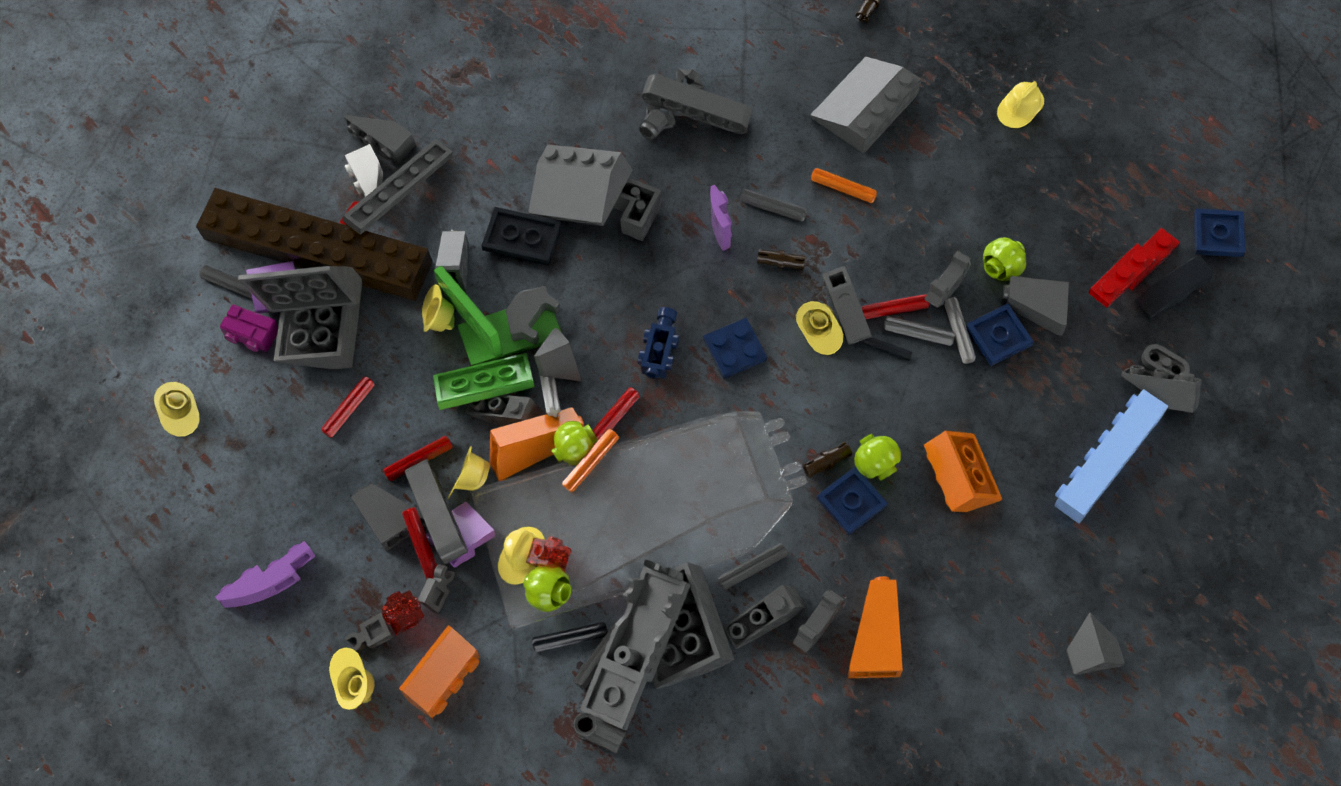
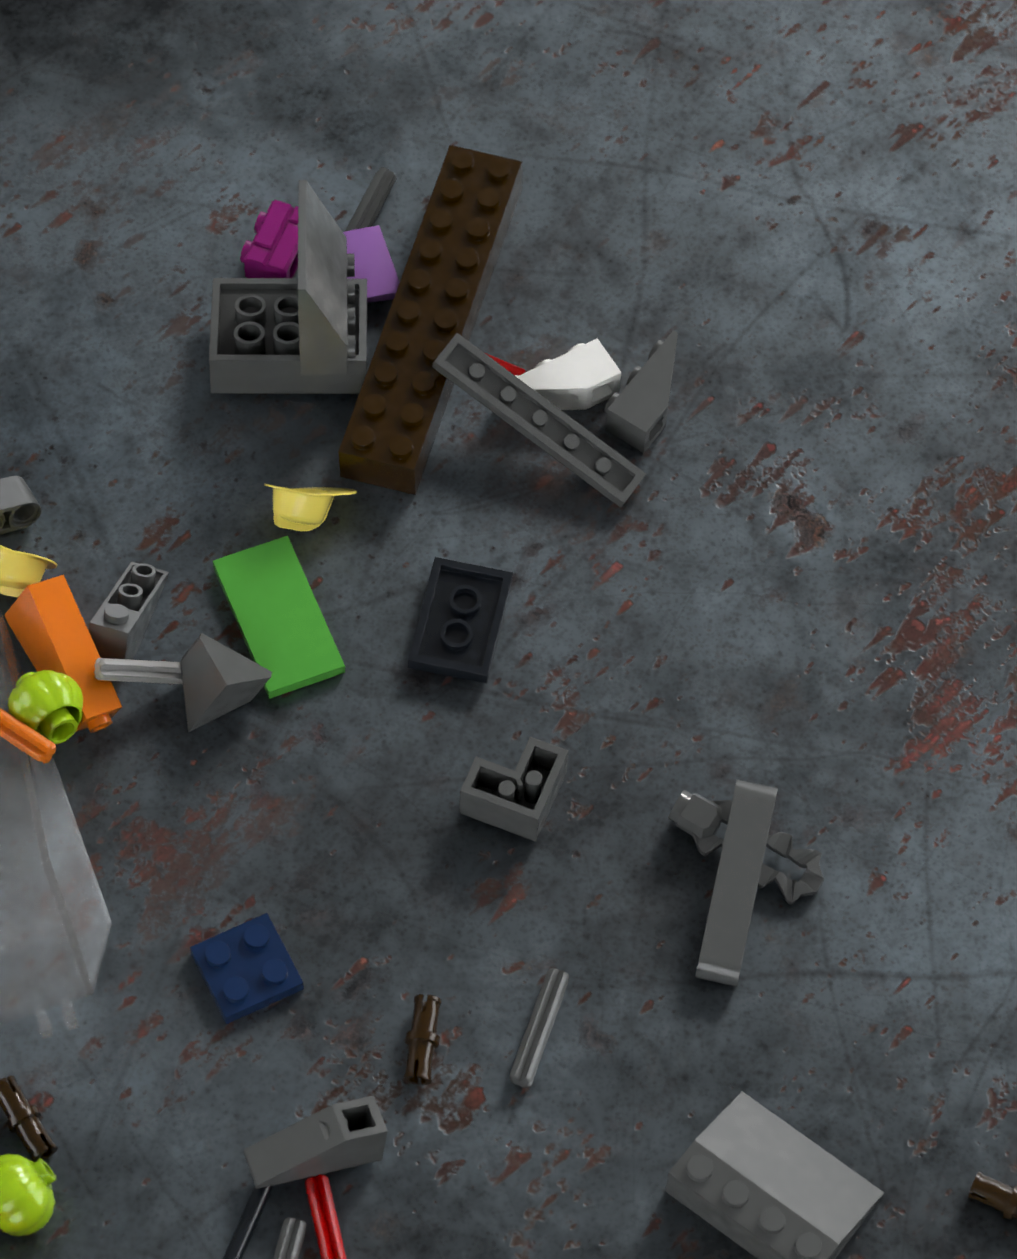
camera: 80 degrees right, 5 degrees down
light yellow piece [154,382,200,437] -> none
red axle [321,376,374,438] -> none
red axle [383,436,452,481] -> none
bright green tile [433,353,535,410] -> none
bright green tile [434,265,503,358] -> none
slope [435,230,469,292] -> none
dark grey piece [505,286,561,345] -> none
dark grey slope [528,145,633,226] -> none
red axle [592,387,639,445] -> none
dark blue brick [638,307,679,379] -> none
medium lavender slope [710,184,732,251] -> none
light yellow piece [796,301,843,355] -> none
orange axle [811,168,877,203] -> none

